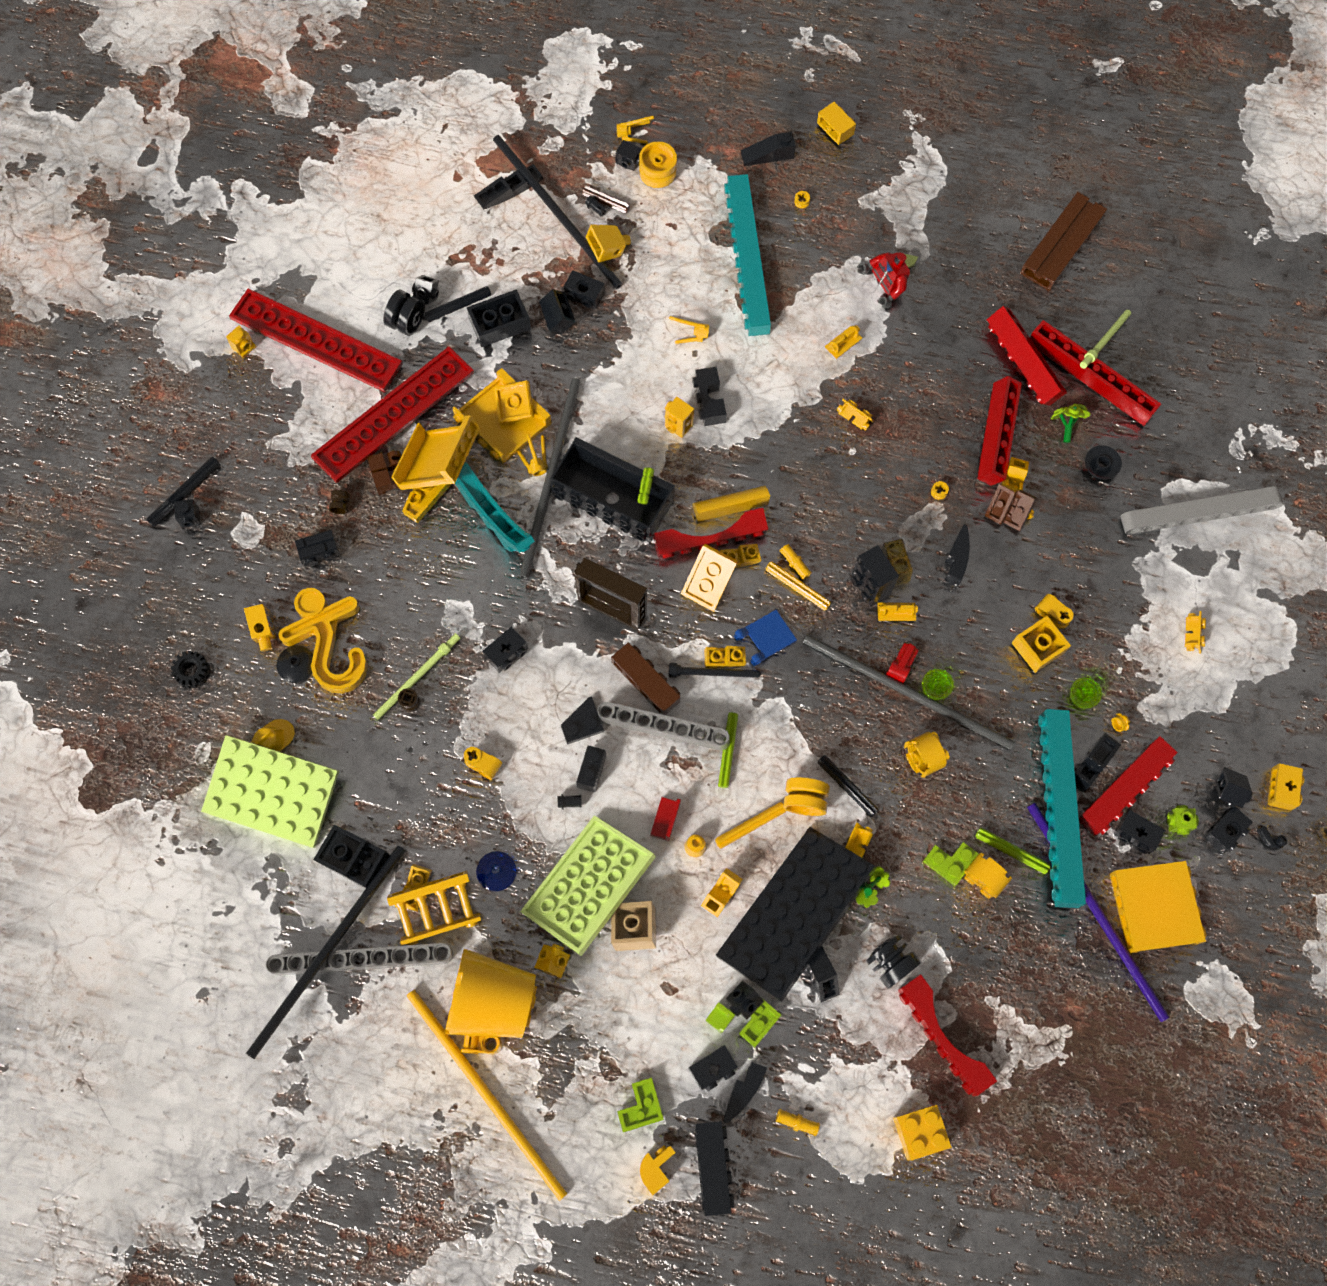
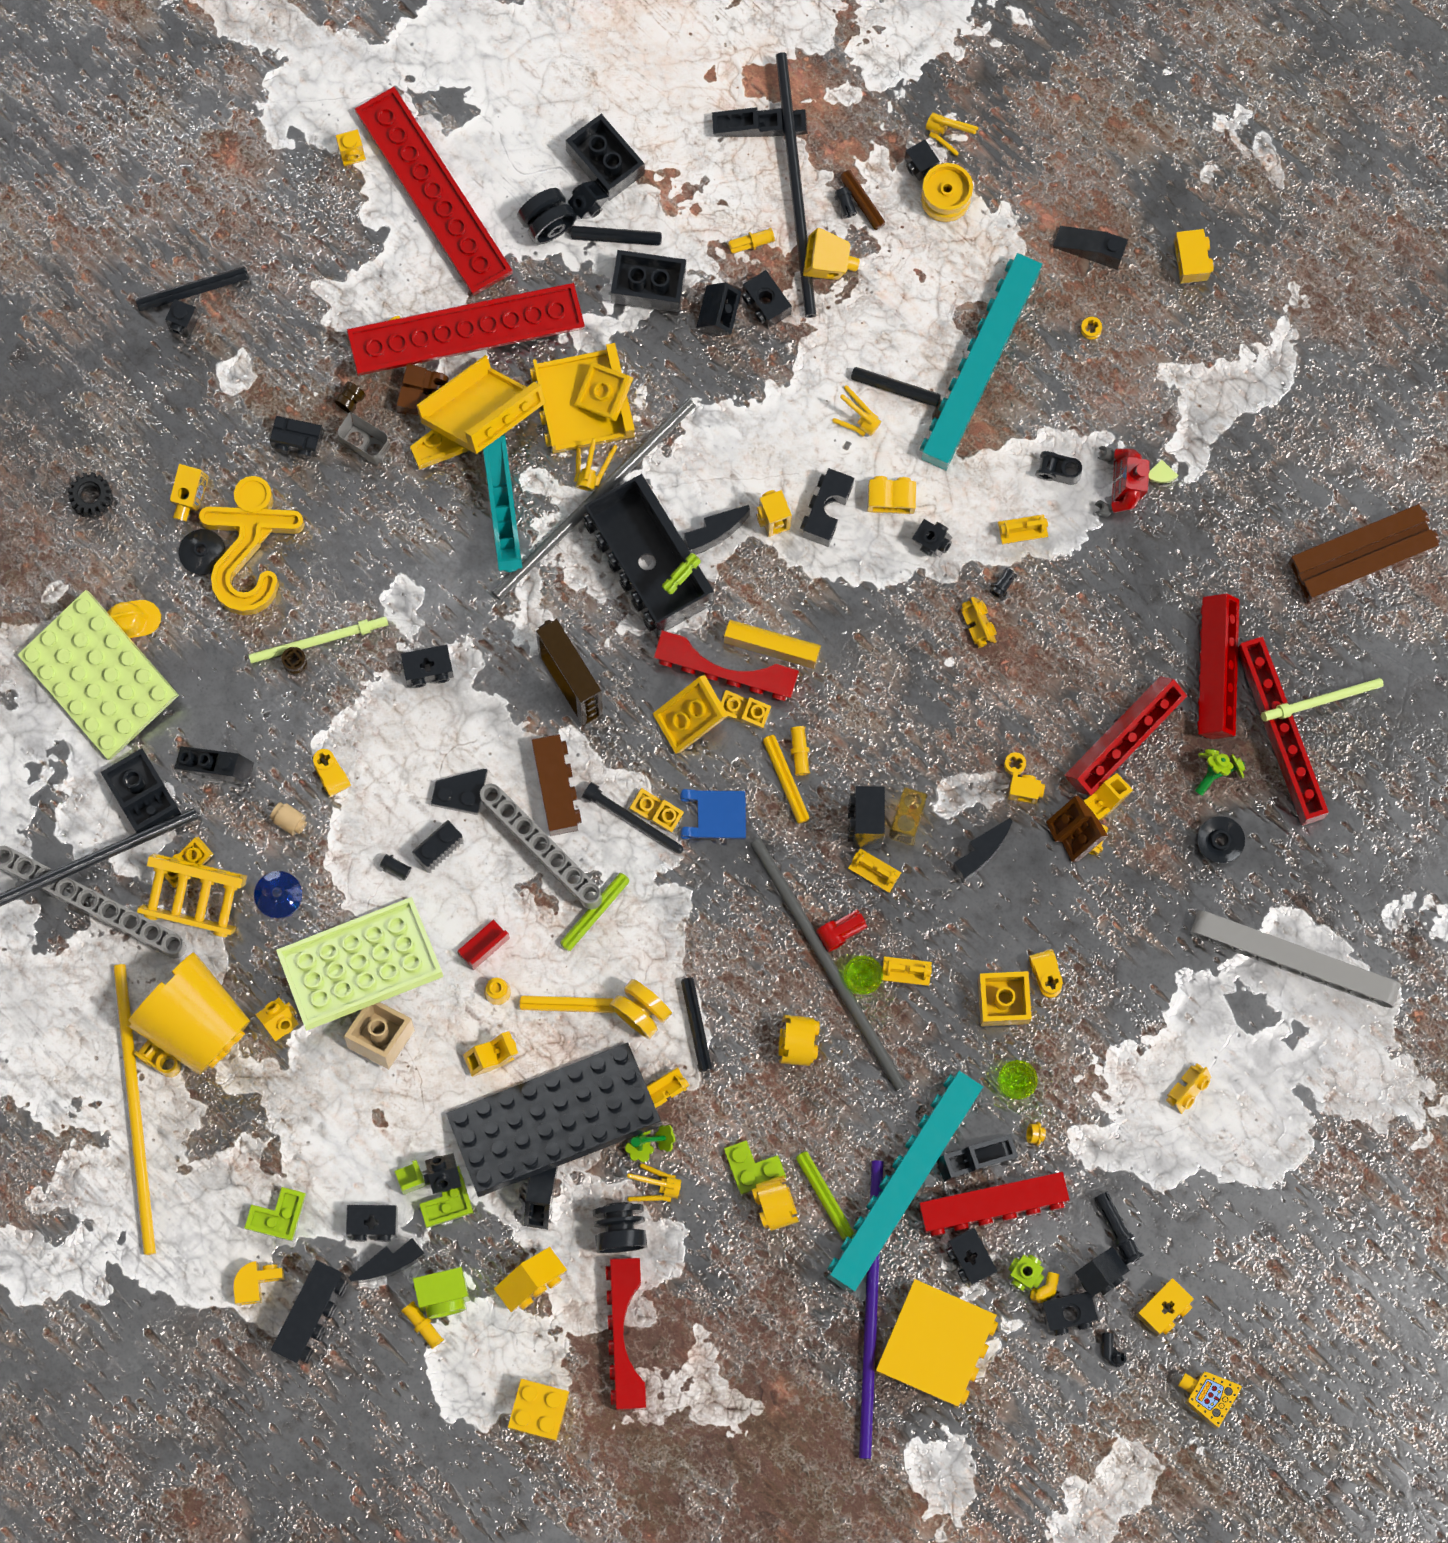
camera: 30 degrees right, 5 degrees up
none -> black slope [174,746,254,785]
none -> tan brick [270,802,307,836]
none -> light grey piece [338,413,390,466]
none -> lime piece [413,1267,470,1319]
none -> yellow brick [494,1247,567,1312]
none -> black brick [565,113,645,201]
none -> yellow plant [627,1163,682,1202]
none -> black slope [684,505,750,555]
none -> yellow axle [728,228,775,254]
none -> black axle [851,367,941,407]
none -> yellow brick [867,476,916,514]
none -> yellow hinge [881,956,932,986]
none -> black brick [912,519,953,557]
none -> black pin [989,568,1017,599]
none -> yellow brick [1008,771,1045,804]
none -> yellow arm [1030,1272,1060,1303]
none -> black piece [1035,451,1082,485]
none -> black pin [1094,1191,1145,1266]

